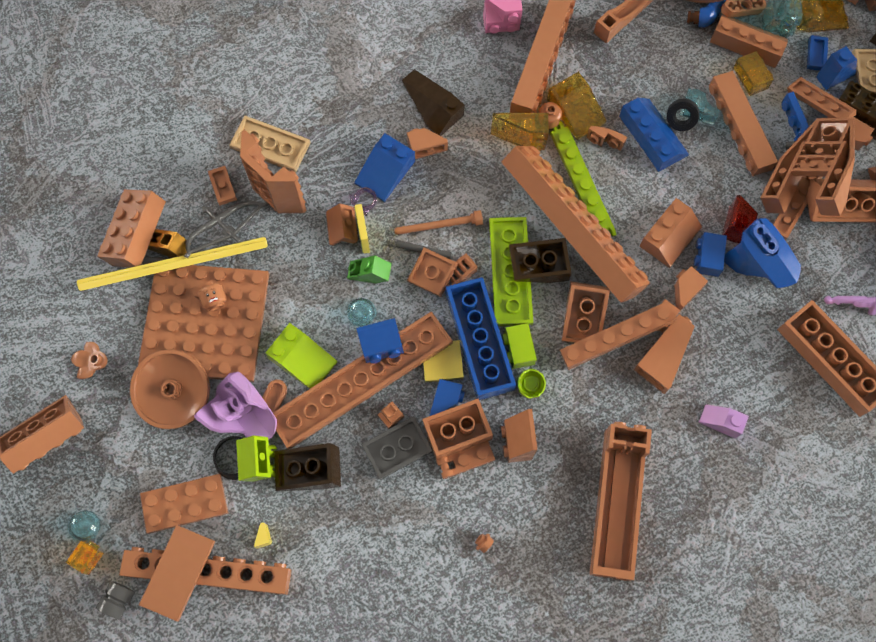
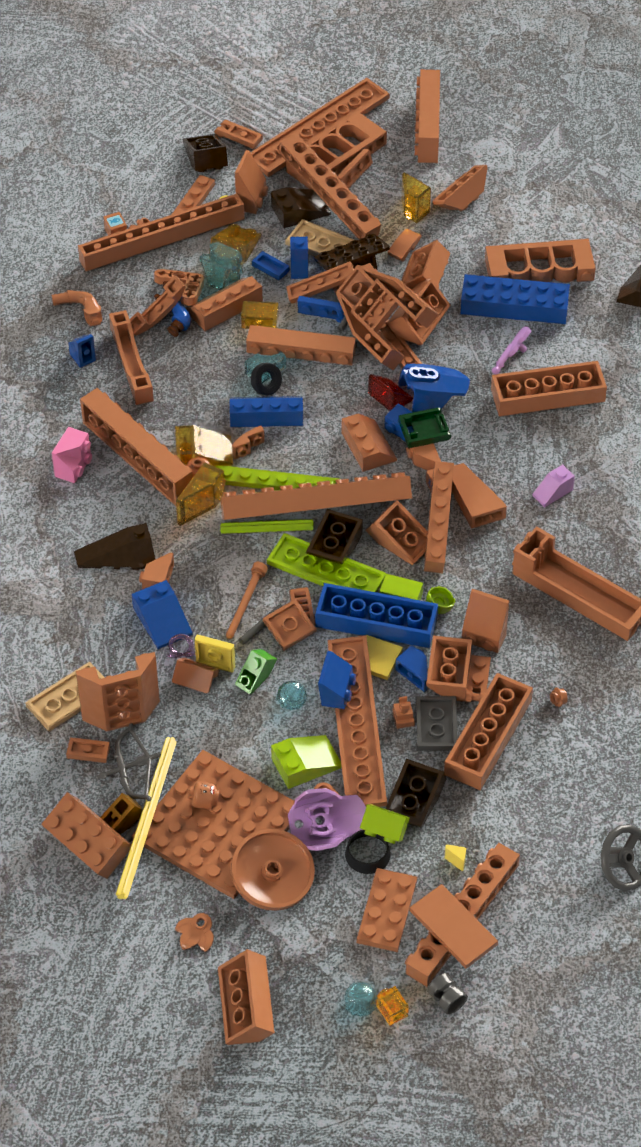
camera: 60 degrees left, 20 degrees down
none -> lime axle [220,519,314,534]
none -> dark green container [398,407,451,449]
none -> nougat brick [444,673,533,791]

